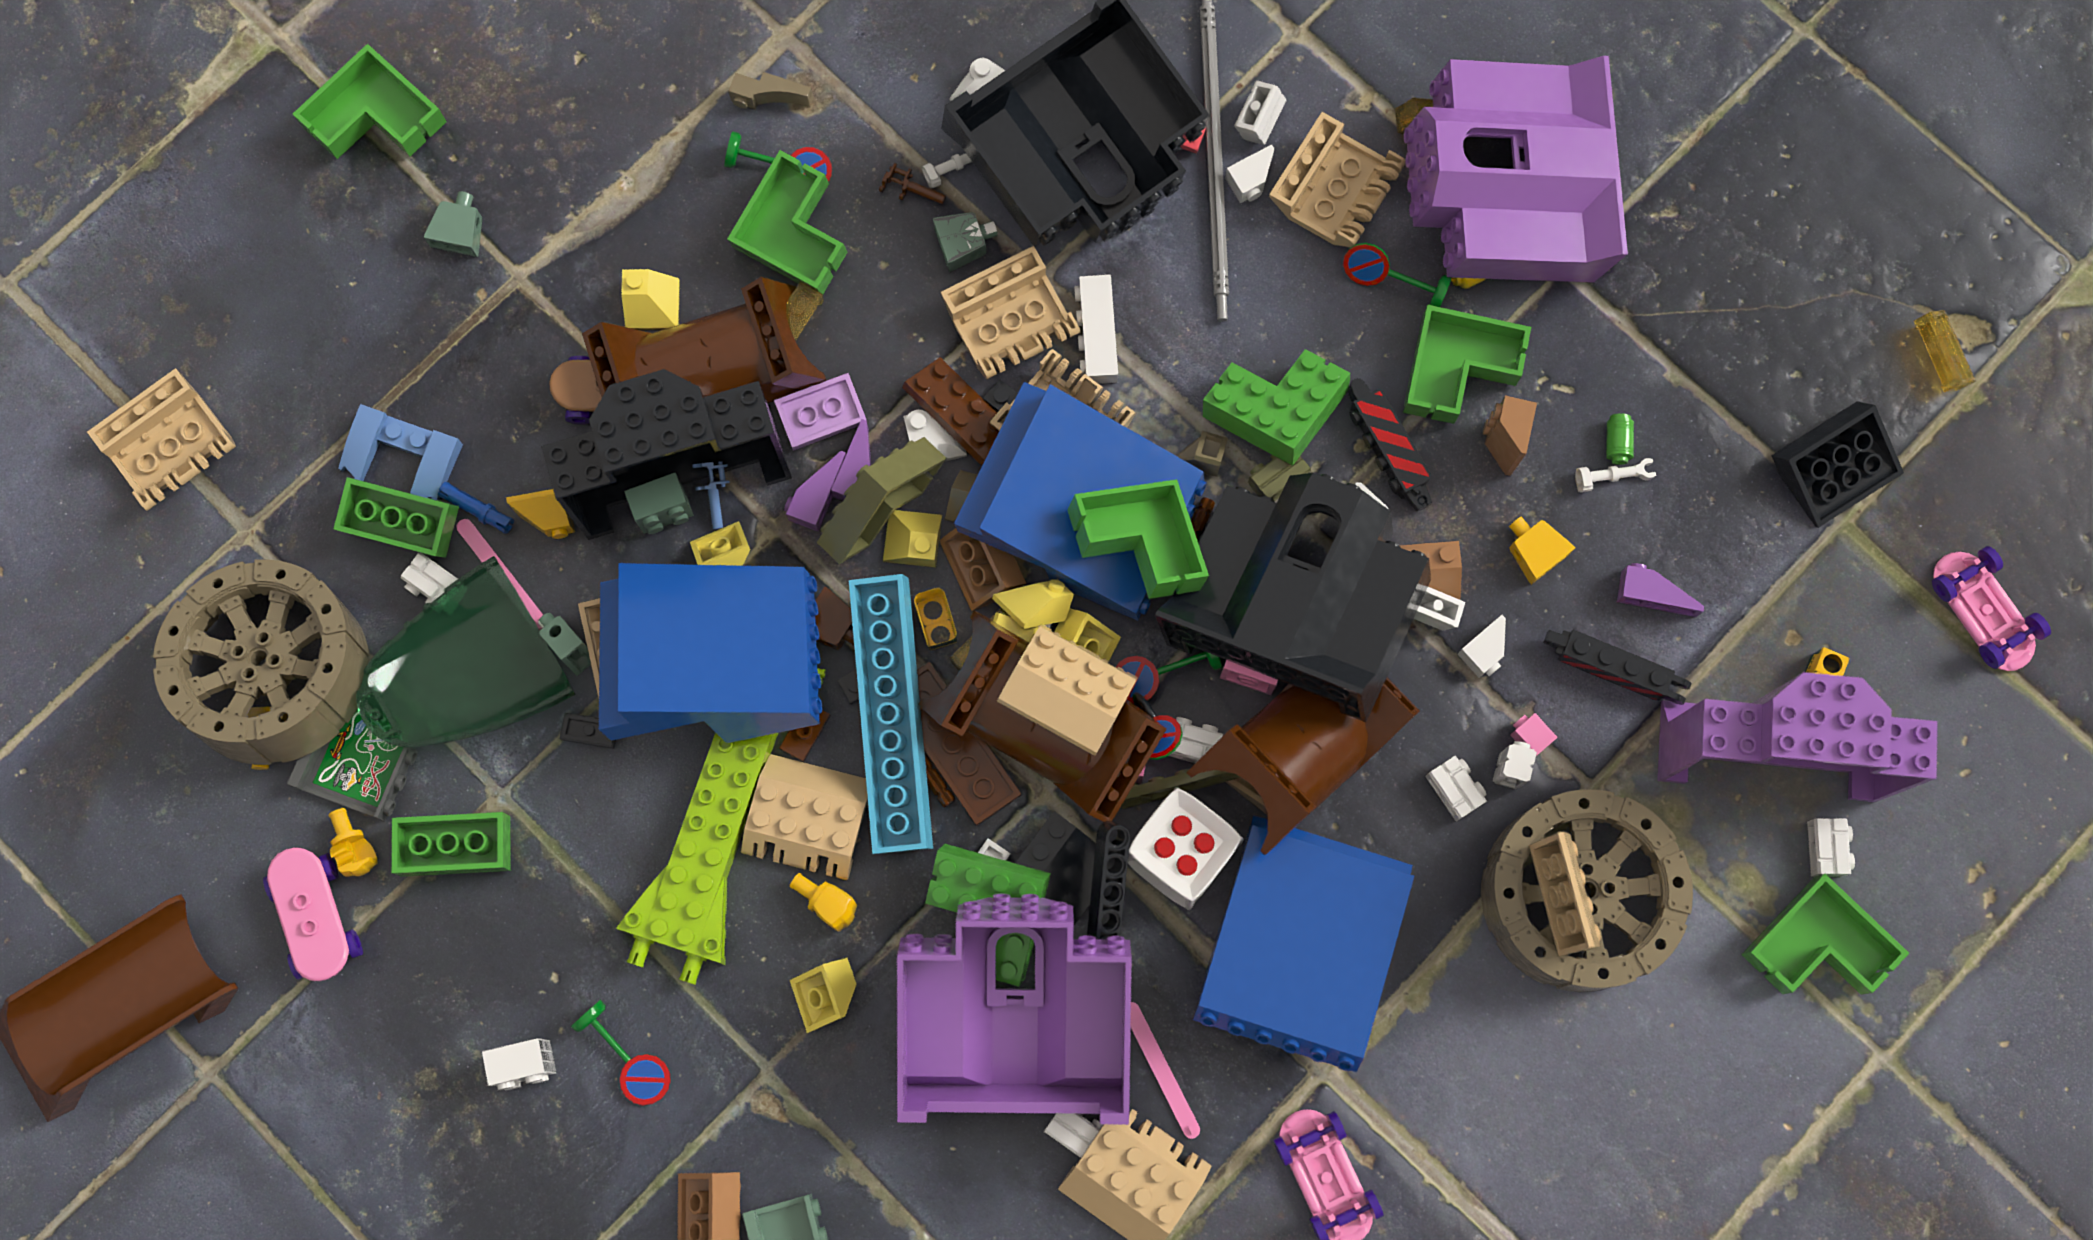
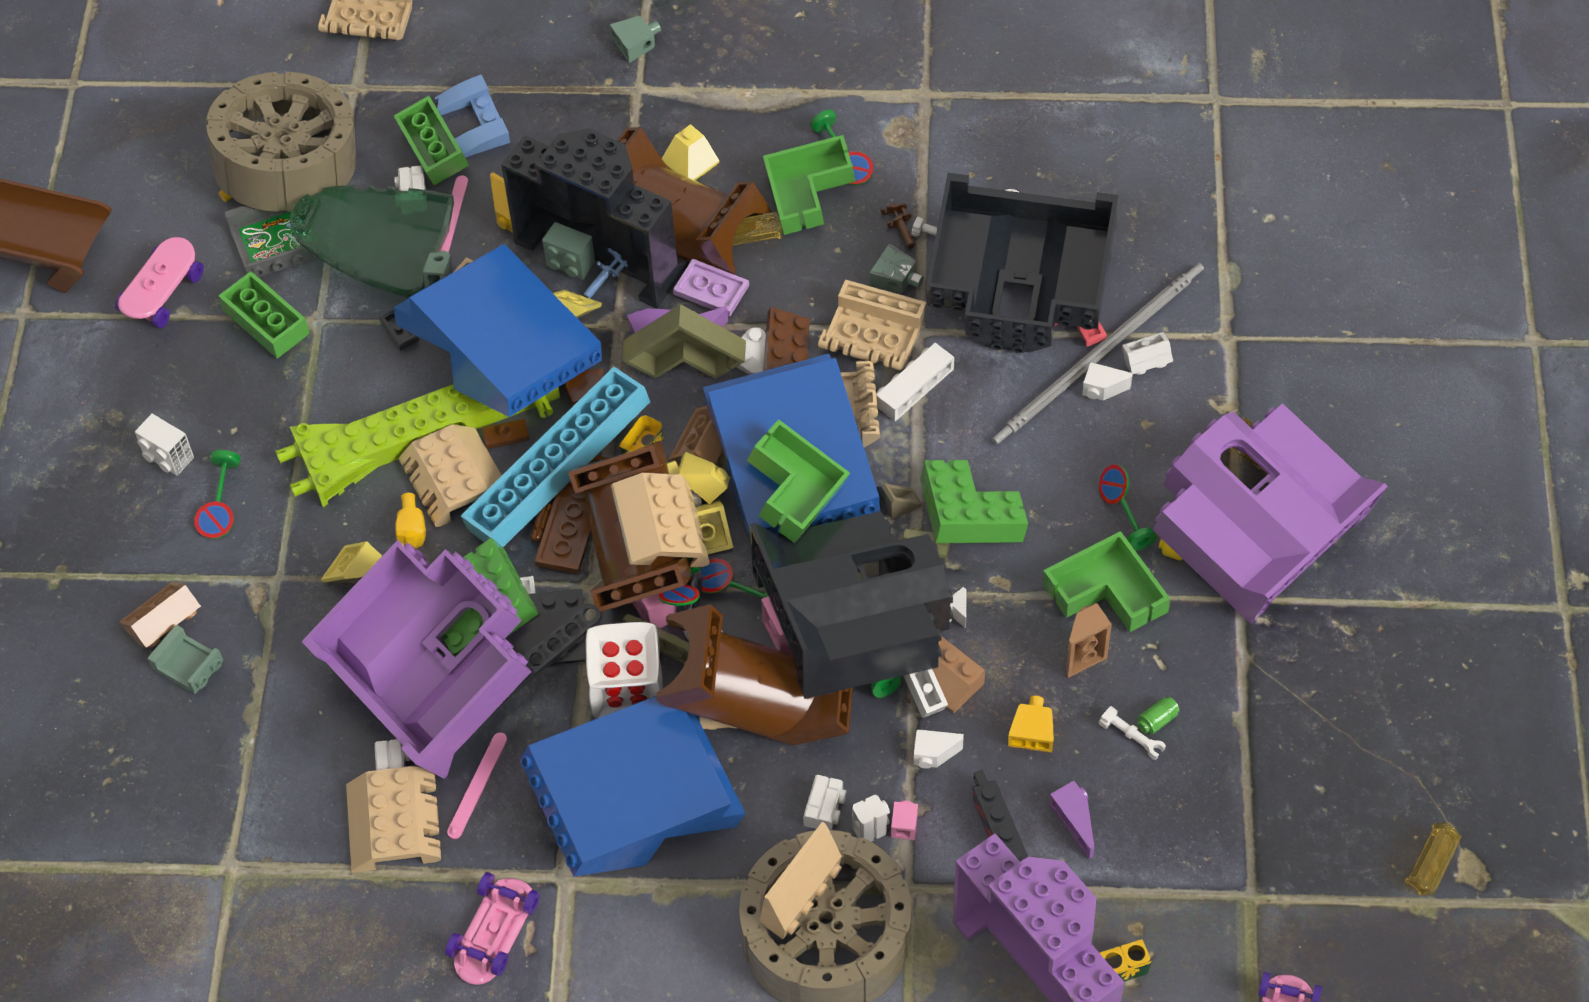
camera: 50 degrees right, 20 degrees down
yellow piece [329,808,378,877] -> none
blue pin [438,482,514,534] -> none
dark tan slope [728,72,814,109] -> none
light yellow slope [883,510,942,567] -> none
tan slope [1269,112,1406,247] -> none
black hinge [1347,378,1432,512] -> none
black slope [1771,401,1904,528] -> none

